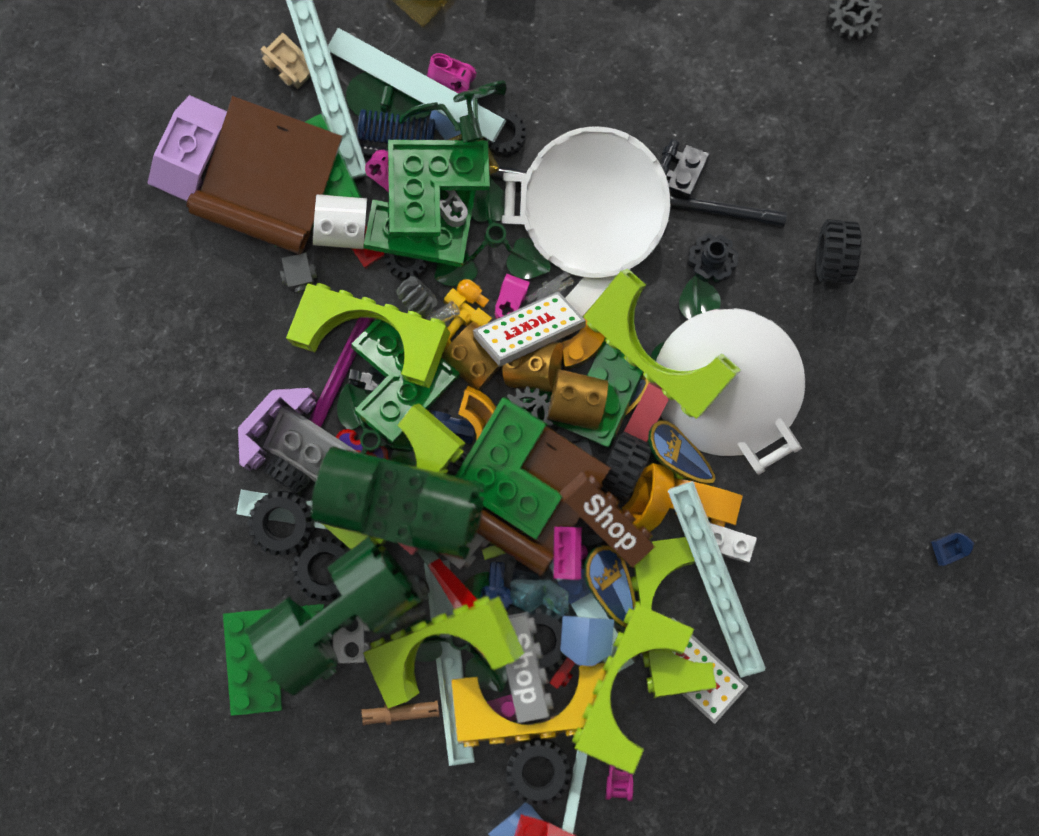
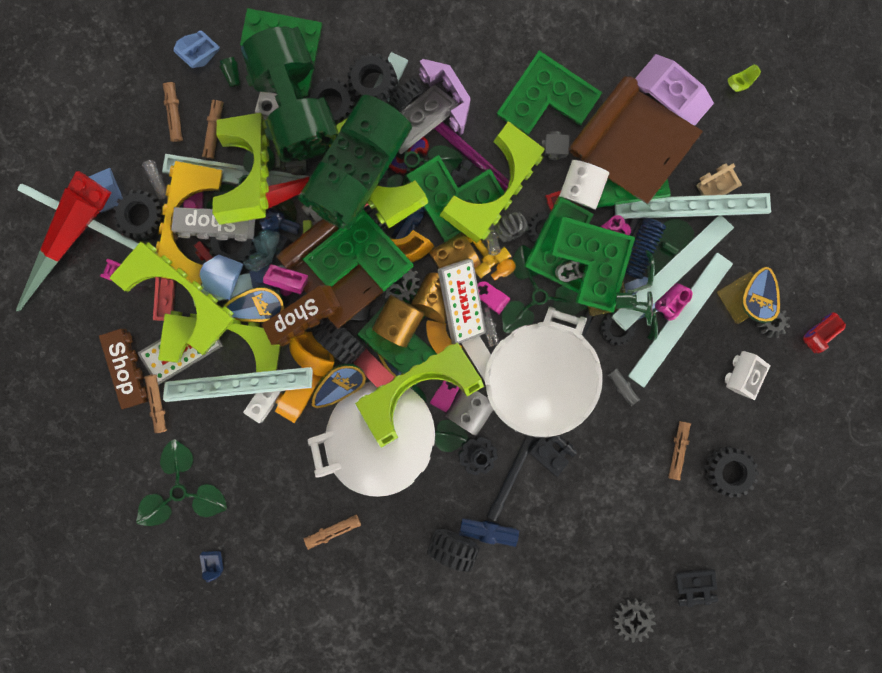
camera: 105 degrees right, 5 degrees up
none -> reddish brown brick [99,329,149,409]
none -> dark green plant [136,439,227,526]
none -> clear pin [142,160,168,199]
none -> medium nougat pin [144,374,167,433]
none -> coral tile [153,277,176,321]
none -> medium nougat pin [163,82,183,142]
none -> medium blue slope [173,31,220,68]
none -> dark green cone [219,57,241,87]
none -> medium nougat pin [304,514,361,550]
none -> dark pink piece [430,381,459,413]
none -> light grey brick [445,390,493,436]
none -> dark blue piece [459,518,519,547]
none -> green plate [496,51,602,136]
none -> dark grey pin [607,369,640,407]
none -> light aqua tile [628,253,733,387]
none -> medium nougat pin [668,421,691,480]
none -> lime hair [728,64,761,92]

